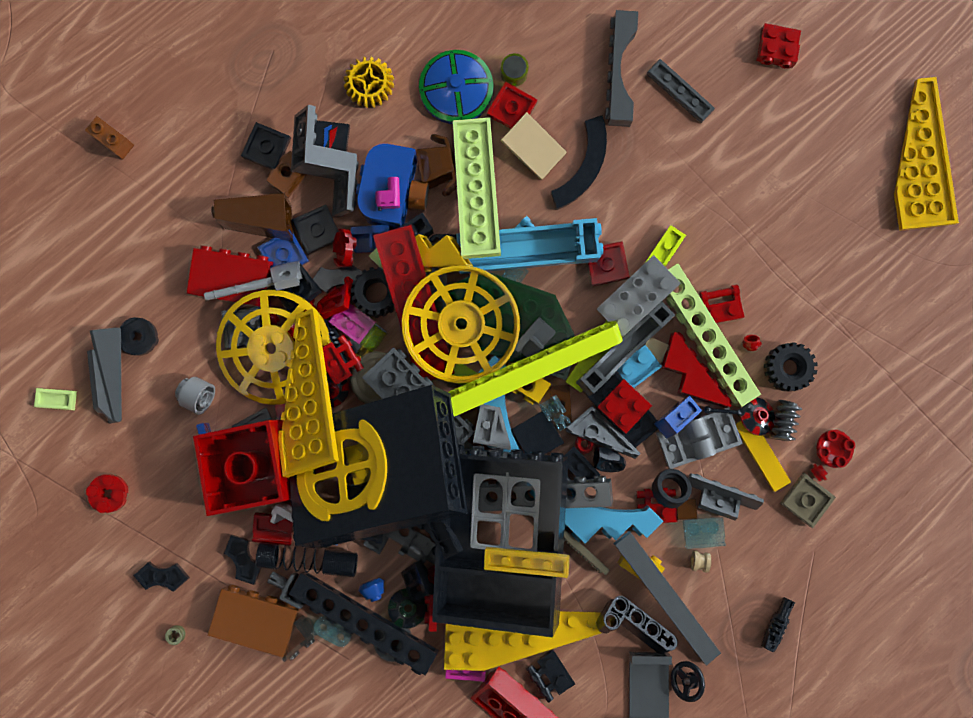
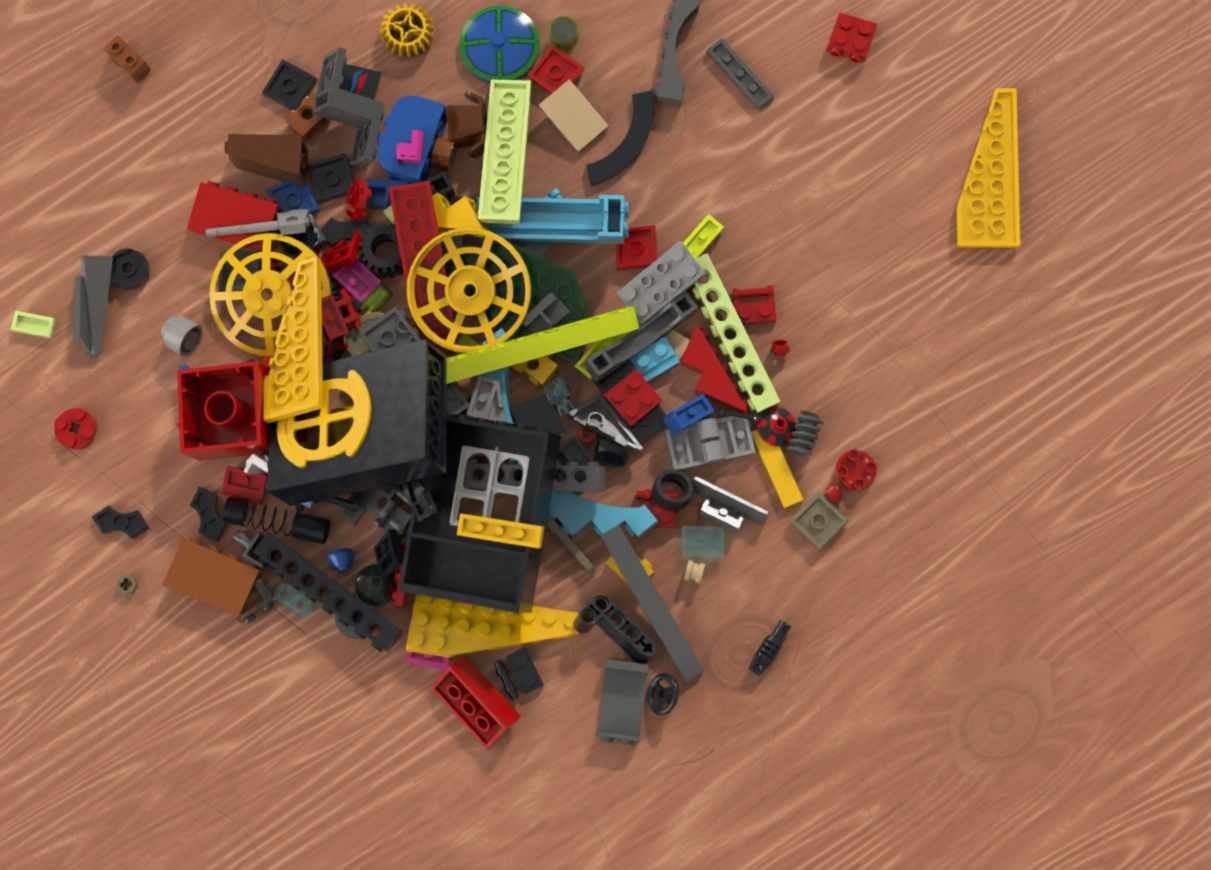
camera: 15 degrees right, 5 degrees down
black tyre [764,342,818,392] -> none

